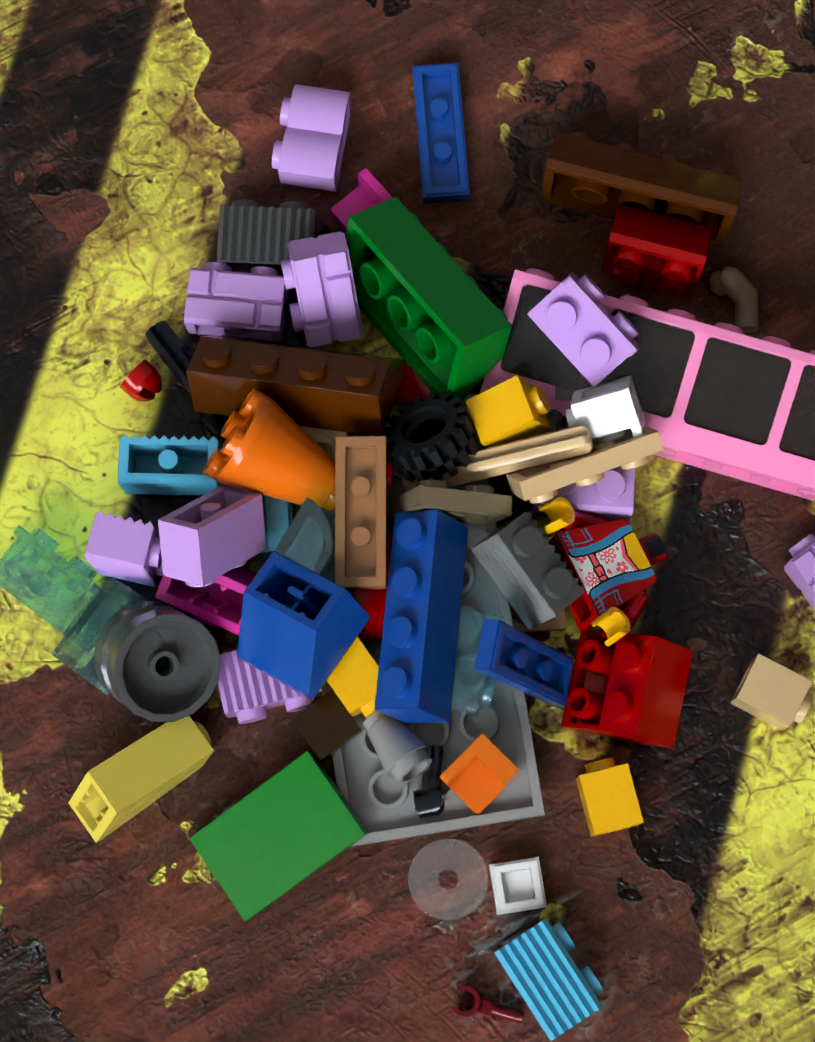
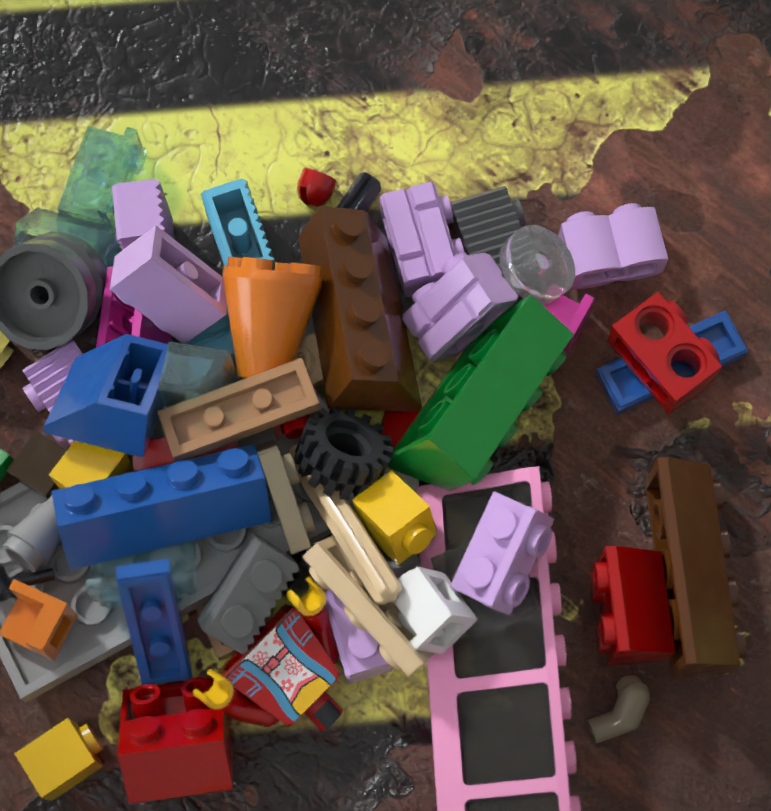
camera: 70 degrees right, 5 degrees down
none -> clear piece [500,225,575,304]
none -> red brick [607,292,722,415]

